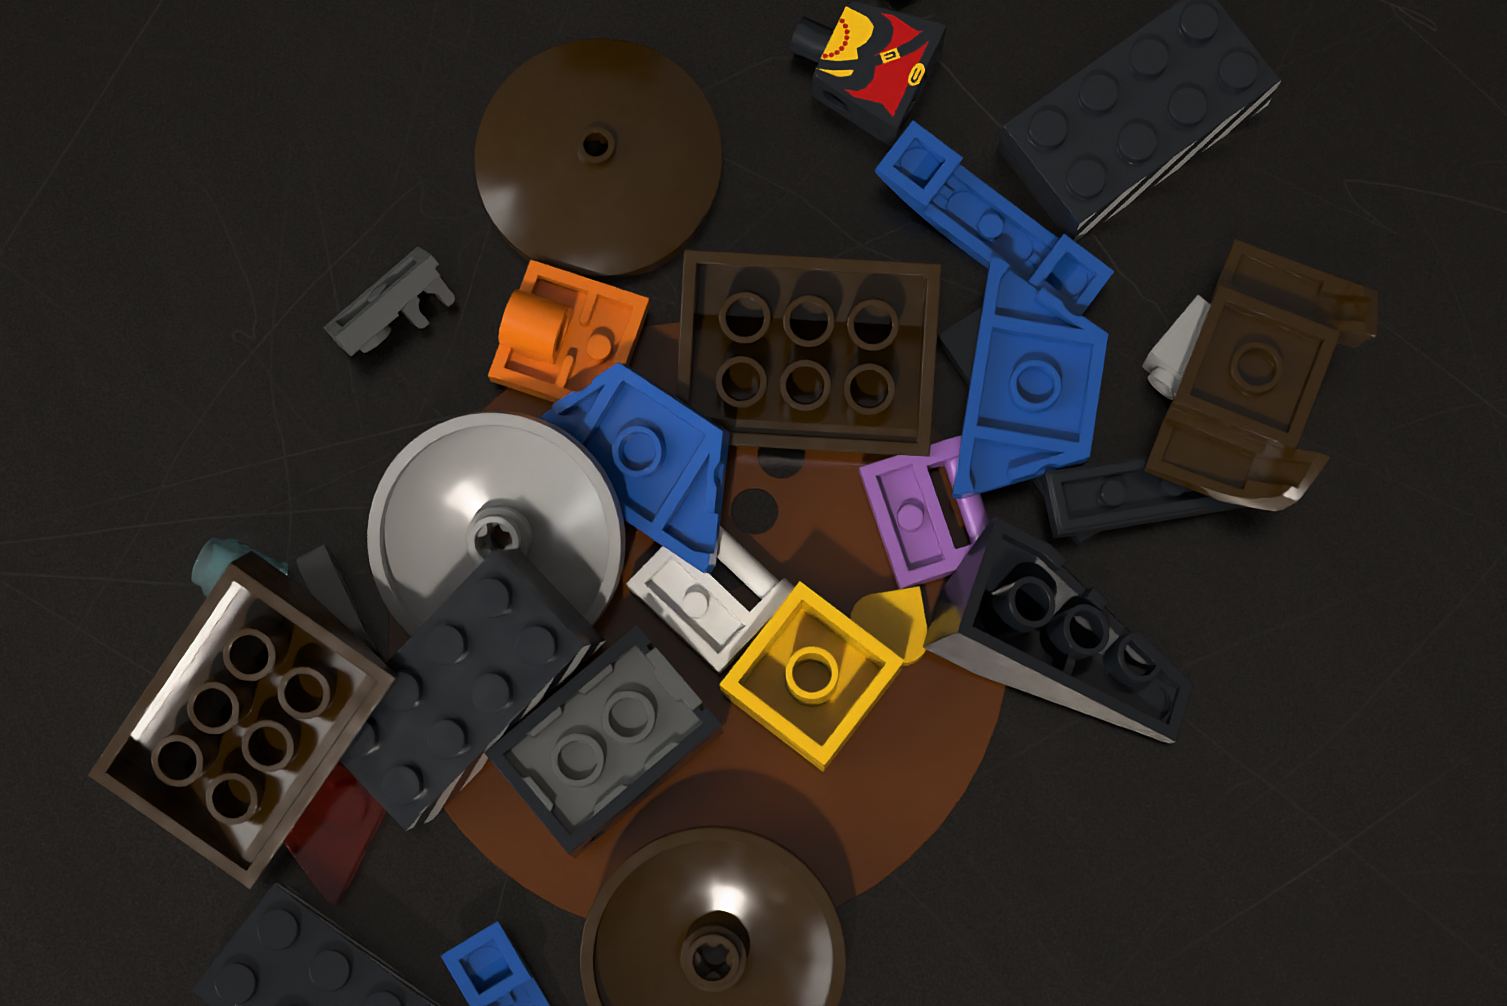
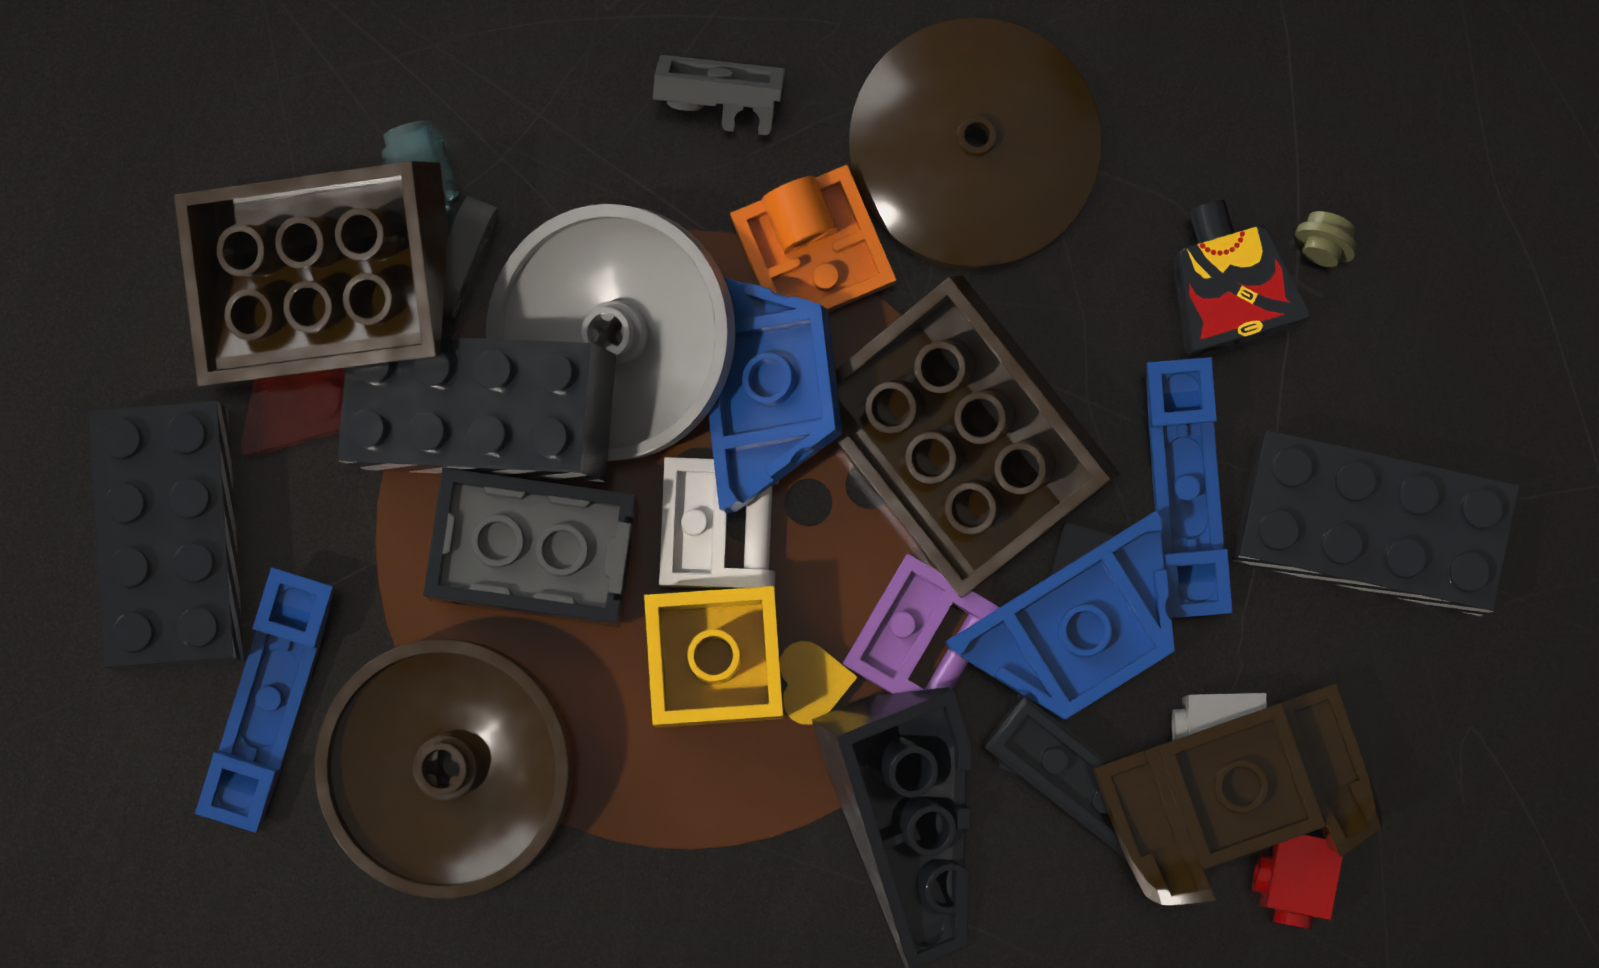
camera: 45 degrees right, 5 degrees up
none -> red brick [1252,835,1343,930]

